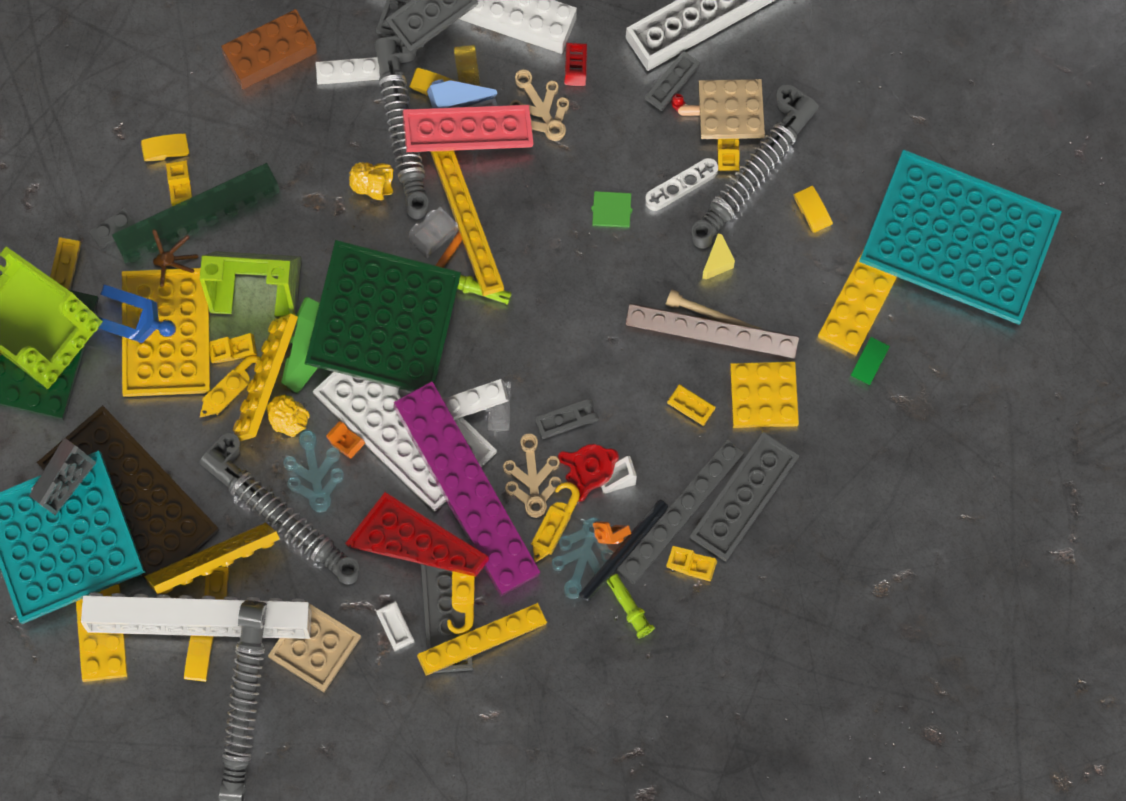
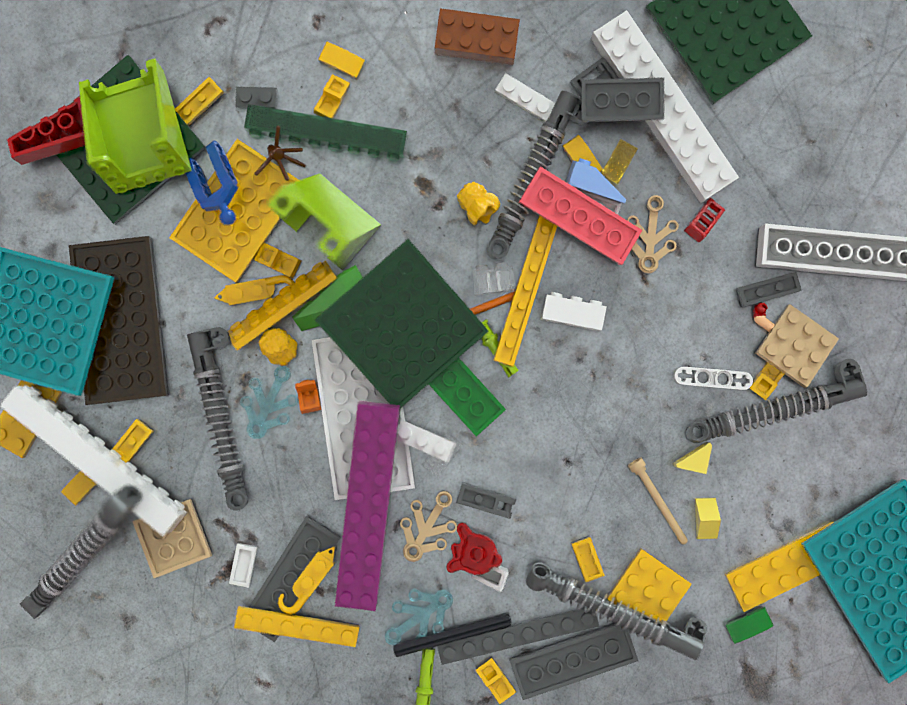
camera: 35 degrees right, 15 degrees up
dark grey wedge [29,438,96,515] -> none
yellow plate [144,522,279,594] -> none
red wing [345,492,489,577] -> none
yellow plate [531,482,580,563] -> none
bright green piece [591,191,633,228] -> none
orange bracket [593,521,631,544] -> none
plate [626,303,799,358] -> none
yellow slope [793,185,833,233] -> none
none -> green plate [429,358,506,437]
none -> dark grey piece [526,563,707,660]
none -> white brick [541,292,607,331]
none -> light yellow slope [695,498,721,539]

